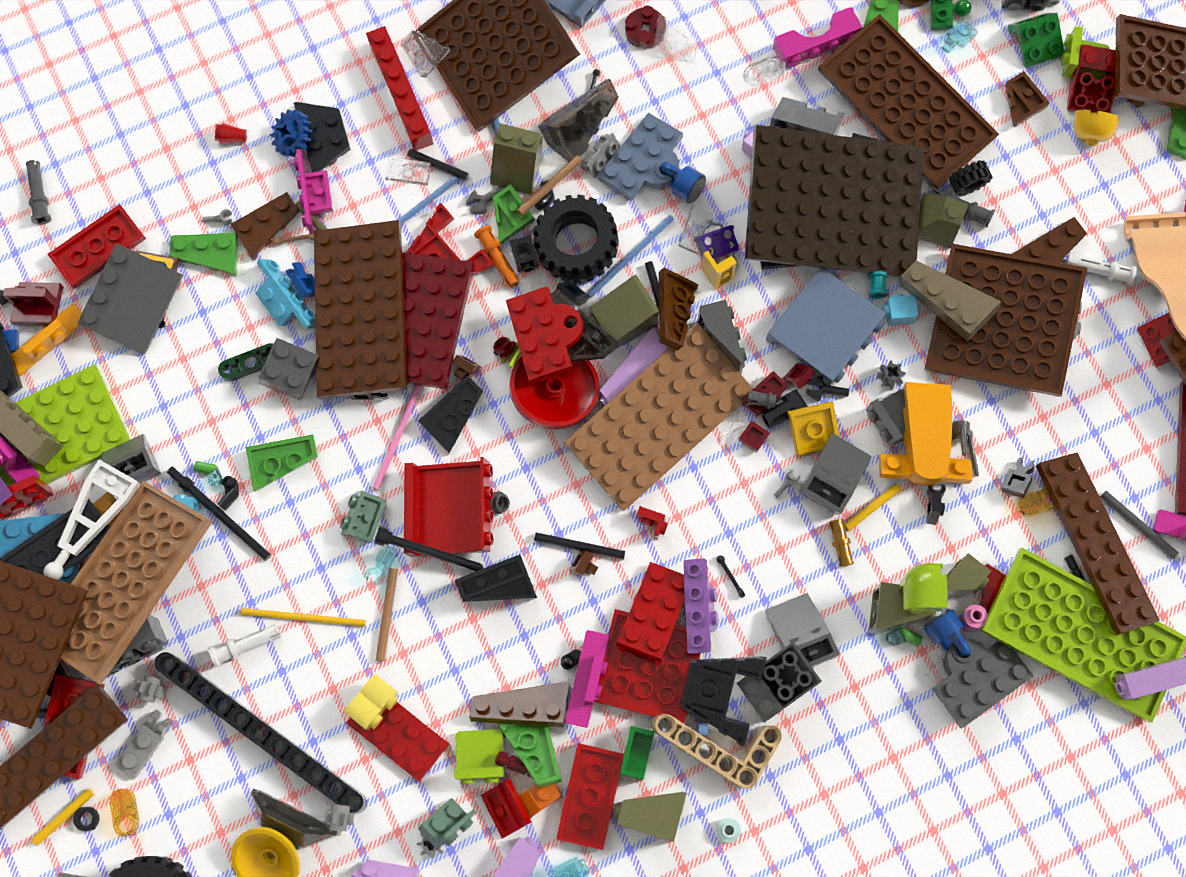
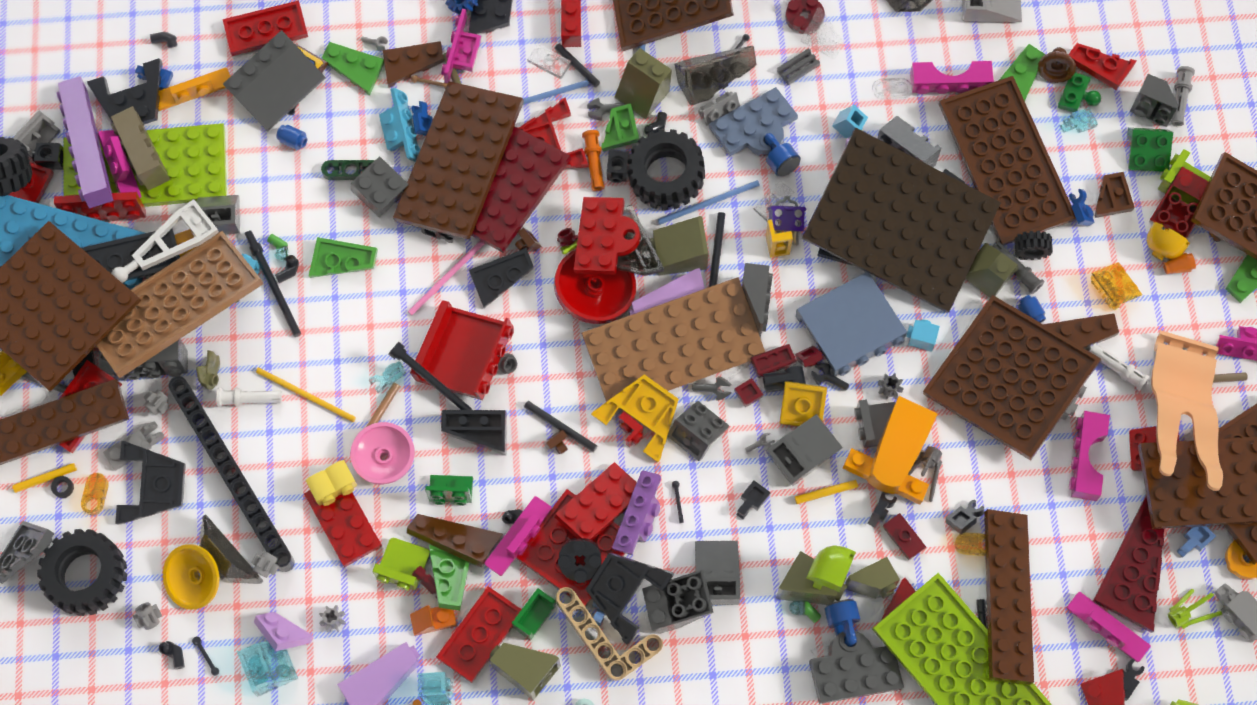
camera: 20 degrees right, 5 degrees down
dark red bracket [3,282,64,326] -> none
sand green bracket [340,490,387,543] -> none
sand green bracket [418,798,476,850] -> none
red plate [480,778,532,839] -> none
medium nougat bar [516,155,582,216] -> none
black slope [556,280,590,305] -> none
reddish brown wing [658,267,699,351] -> none
dark grey pin [747,390,776,410] -> none
pearl gold pin [829,519,854,567] -> none
teal bush [867,271,889,299] -> none
dark tan wedge [900,260,1001,342] -> none
bright pink brick [959,604,988,632] -> none
dark grey bar [1100,490,1179,559] -> none
none -> black wing [115,441,186,525]
none -> olive plate [196,350,220,390]
none -> blue brick [276,125,308,150]
none -> bright pink dish [350,422,415,485]
none -> green bracket [425,475,474,506]
none -> black plate [558,538,602,583]
none -> yellow wing [591,374,679,462]
none -> dark grey bracket [667,401,730,461]
none -> dark grey bar [692,376,732,401]
none -> black plate [736,480,771,520]
none -> dark grey tile [777,48,820,85]
none -> medium azure brick [832,105,868,138]
none -> dark red plate [882,513,926,561]
none -> blue brick [1018,295,1047,323]
none -> blue plate [1069,189,1095,226]
none -> dark pink arch [1069,411,1110,501]
none -> clear yellow hinge [1090,262,1143,311]
none -> orange cone [1163,252,1196,275]

